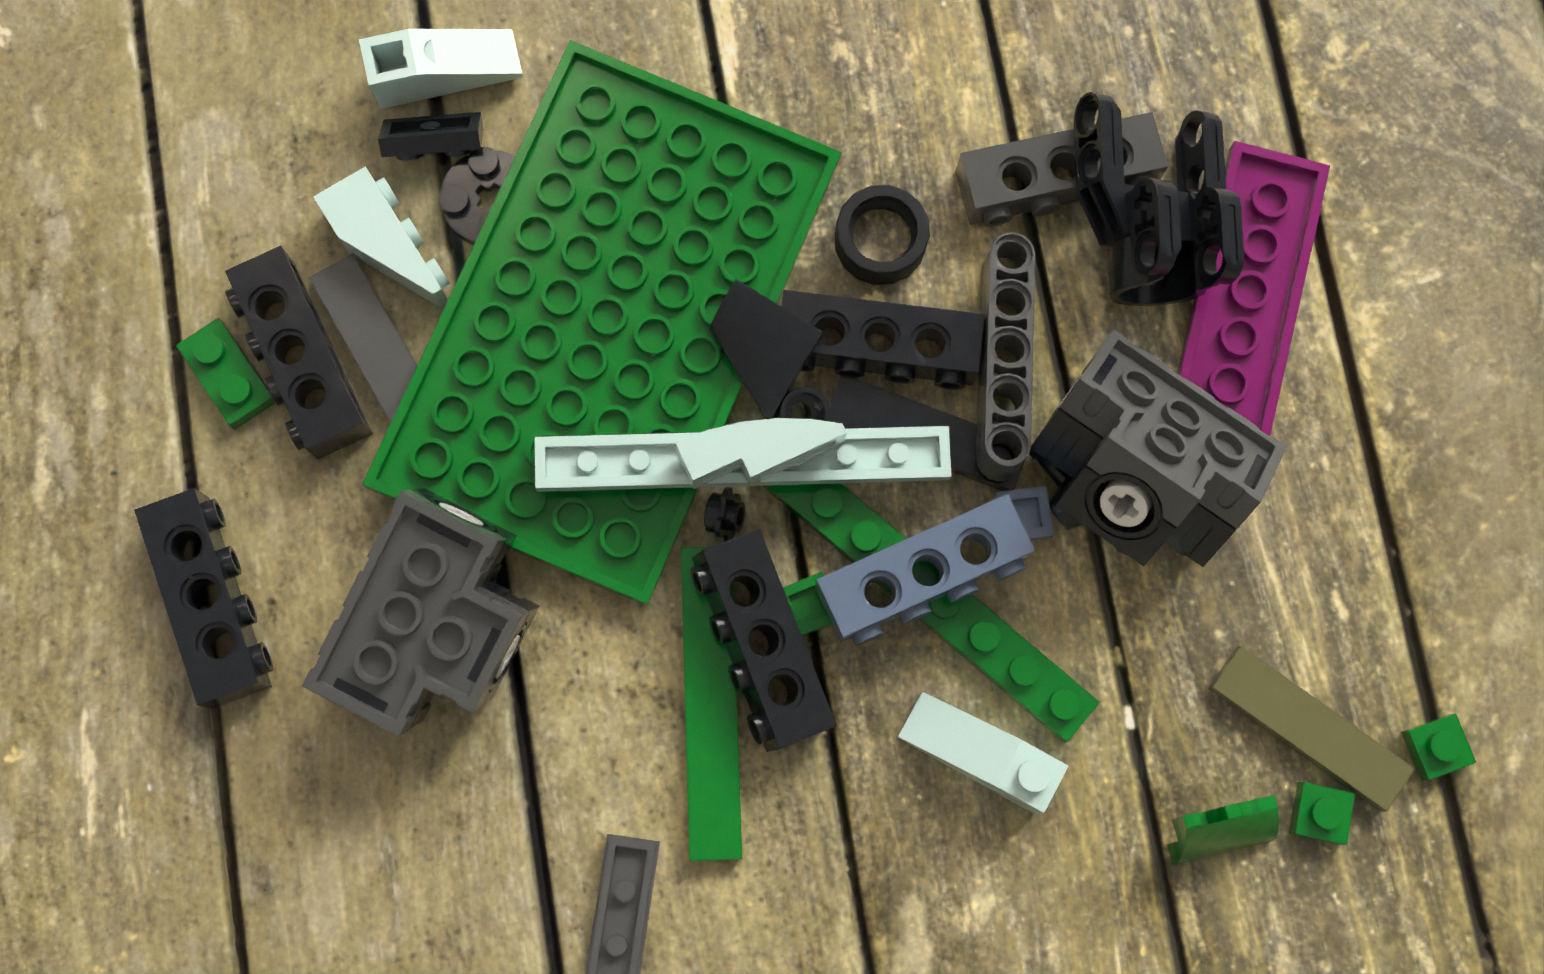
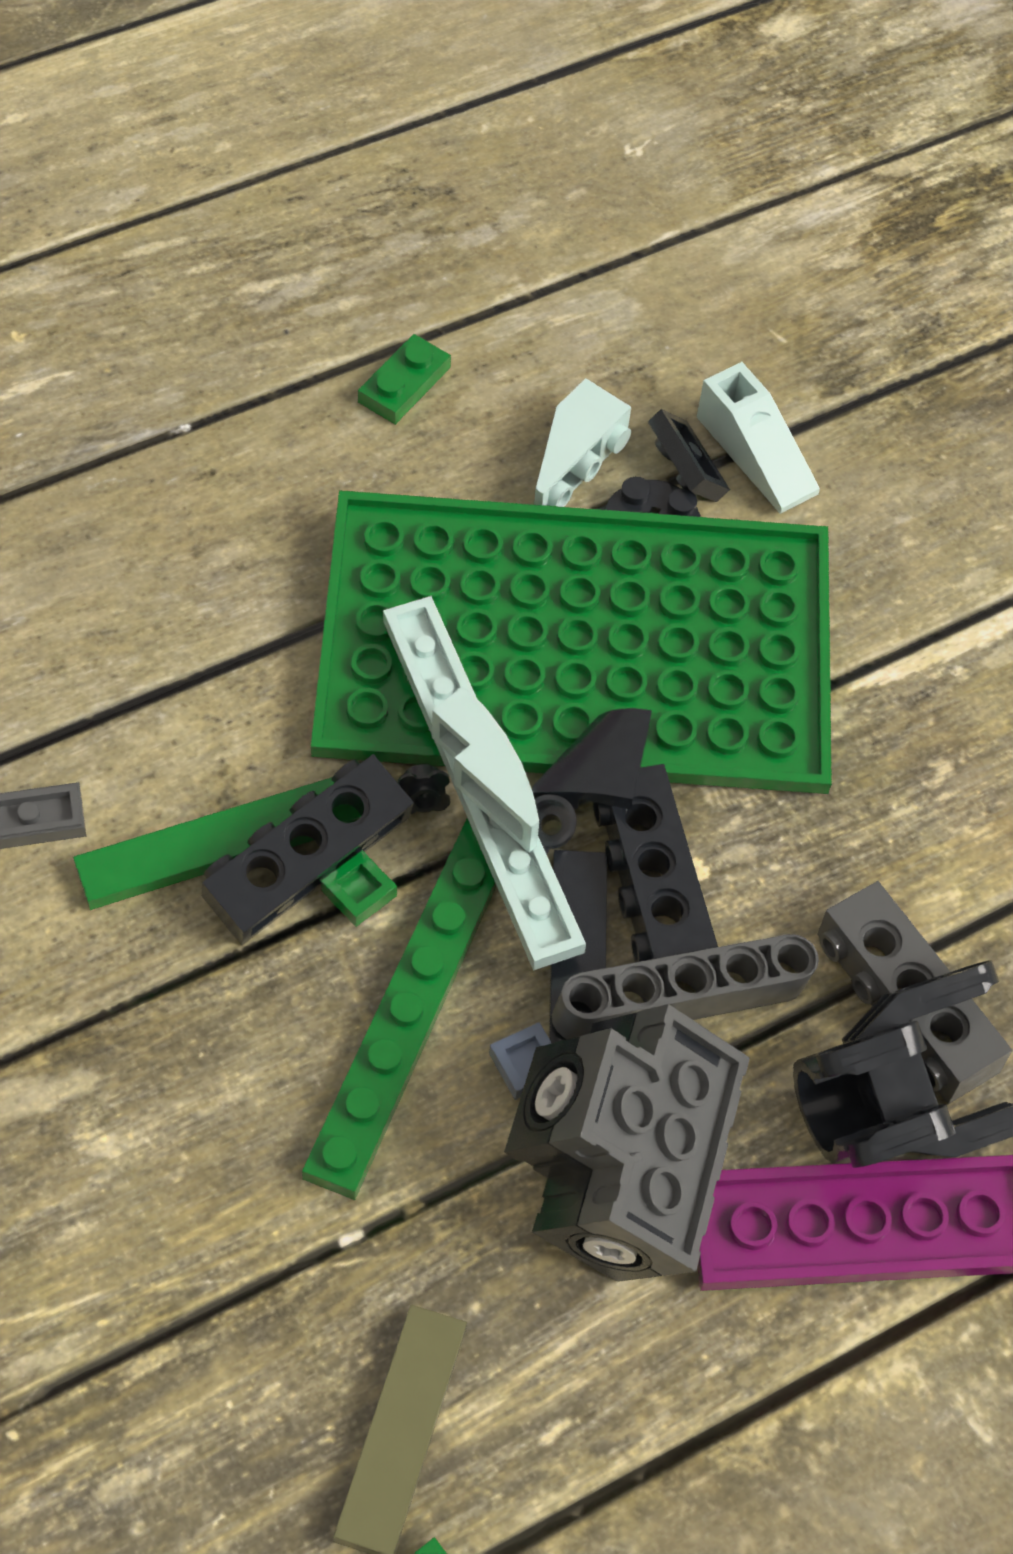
camera: 70 degrees right, 20 degrees down
black brick [134,488,273,709] -> none
black brick [225,245,373,459] -> none
dark grey piece [302,488,540,736] -> none
dark grey tile [308,253,417,422] -> none
sand blue brick [815,494,1035,646] -> none
black tyre [834,185,930,285] -> none
light aqua slope [897,692,1068,814] -> none
green slope [1167,795,1279,865] -> none
green plate [1289,782,1355,845] -> none

